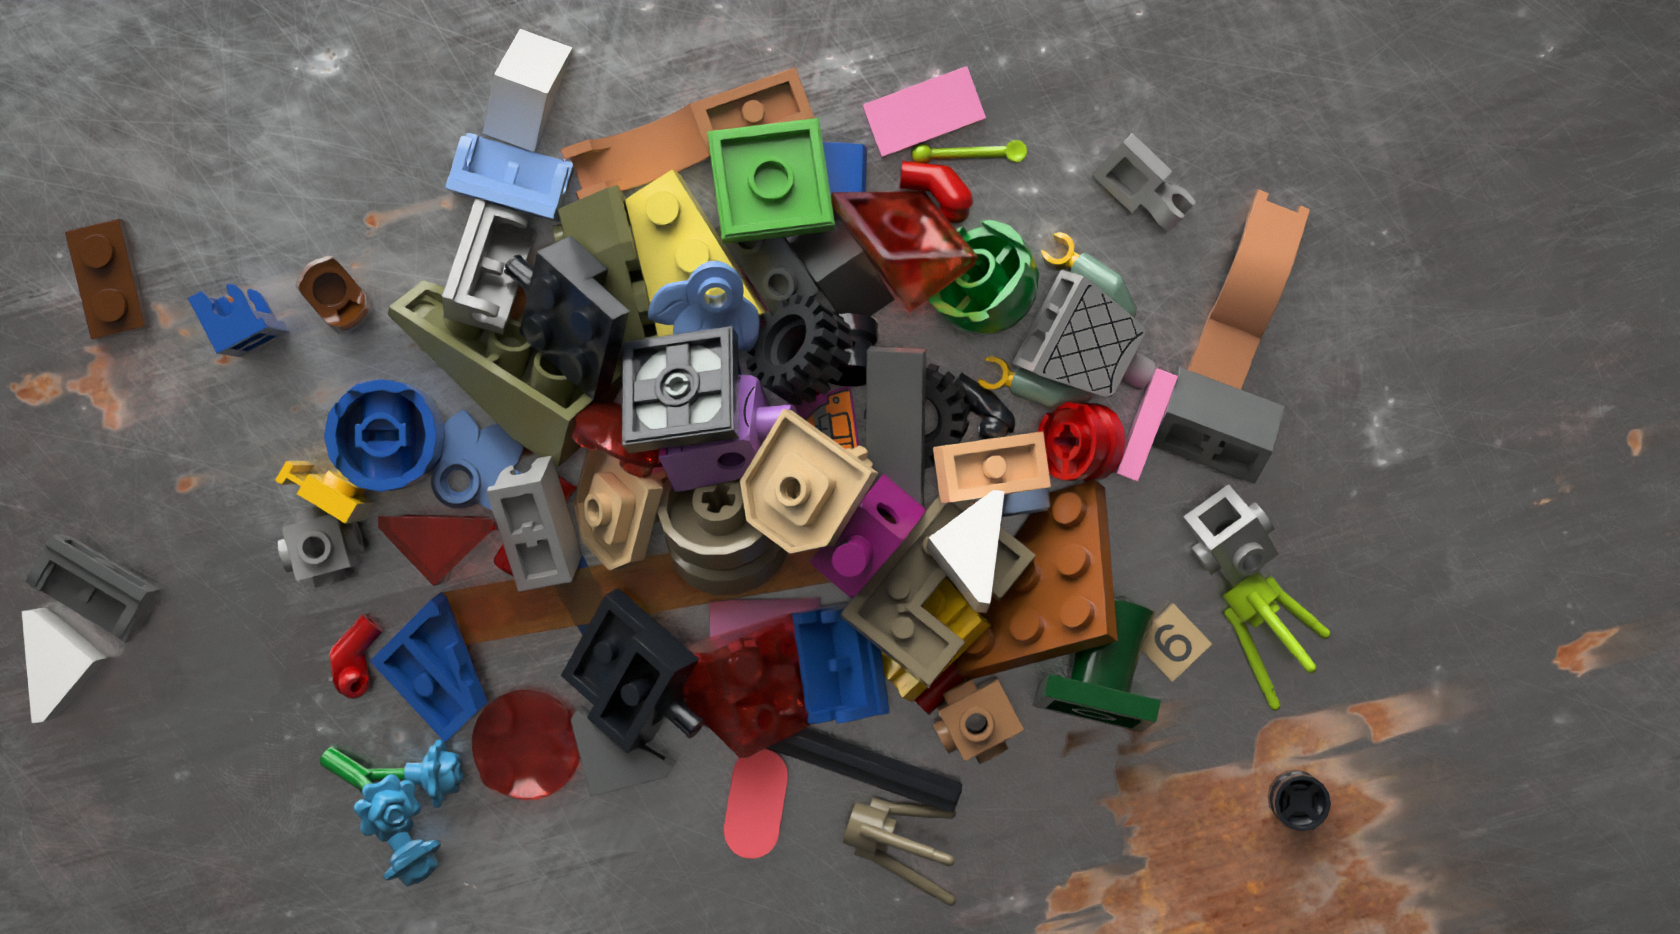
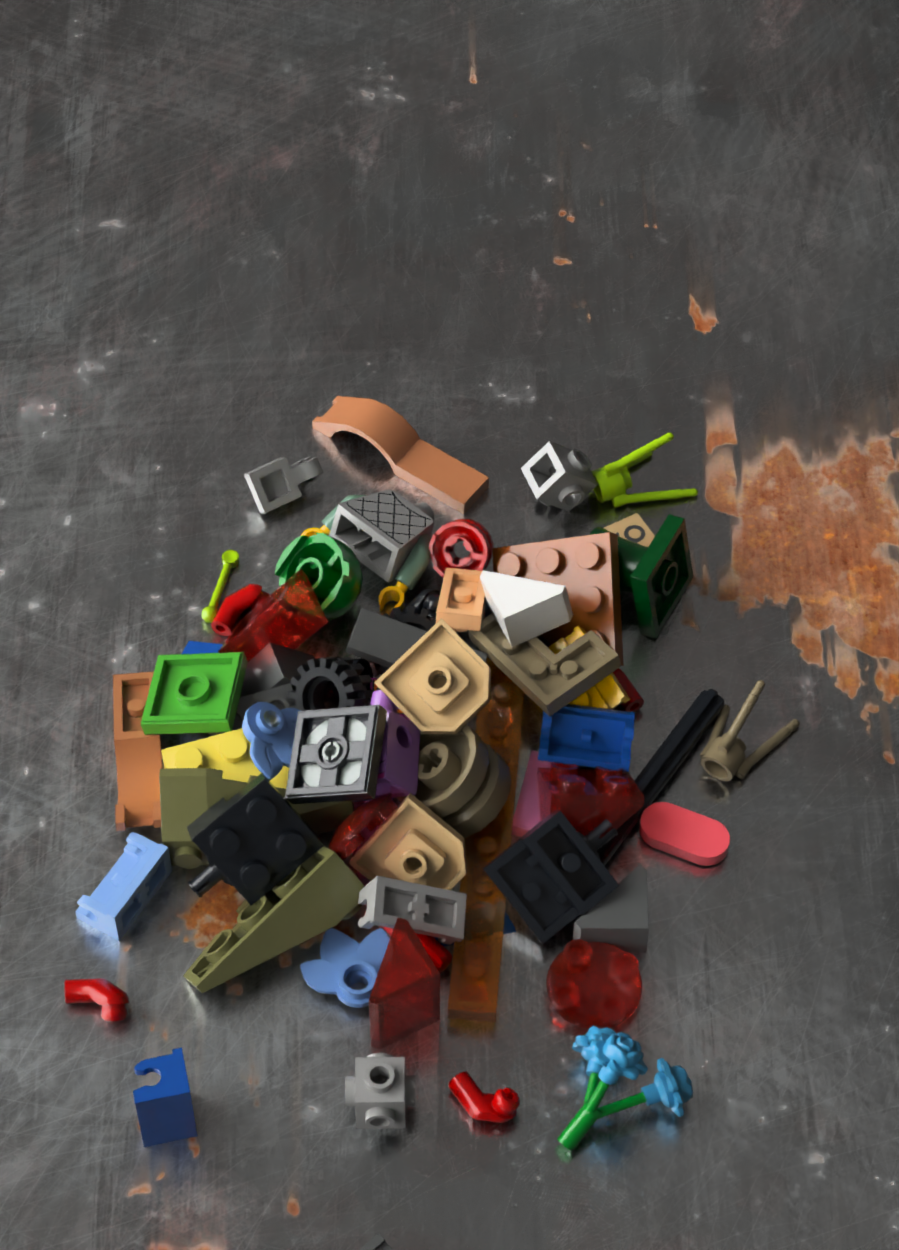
camera: 80 degrees left, 35 degrees down
reddish brown plate [65,218,150,340] -> none
yellow plate [274,461,375,523] -> none
reddish brown hair [295,255,373,334] -> none
blue brick [324,379,445,492] -> none
blue wing [370,591,488,742] -> none
light grey hinge [442,197,536,334] -> none
white slope [483,29,573,153] -> none
magenta torso [810,474,927,599] -> none
bright pink tile [863,66,986,159] -> none
medium nougat brick [933,676,1024,764] -> none
bright pink tile [1113,368,1178,481] -> none
dark grey hinge [1152,367,1285,484] -> none
black wheel [1267,769,1331,831] -> none
none -> red arm [64,978,130,1021]

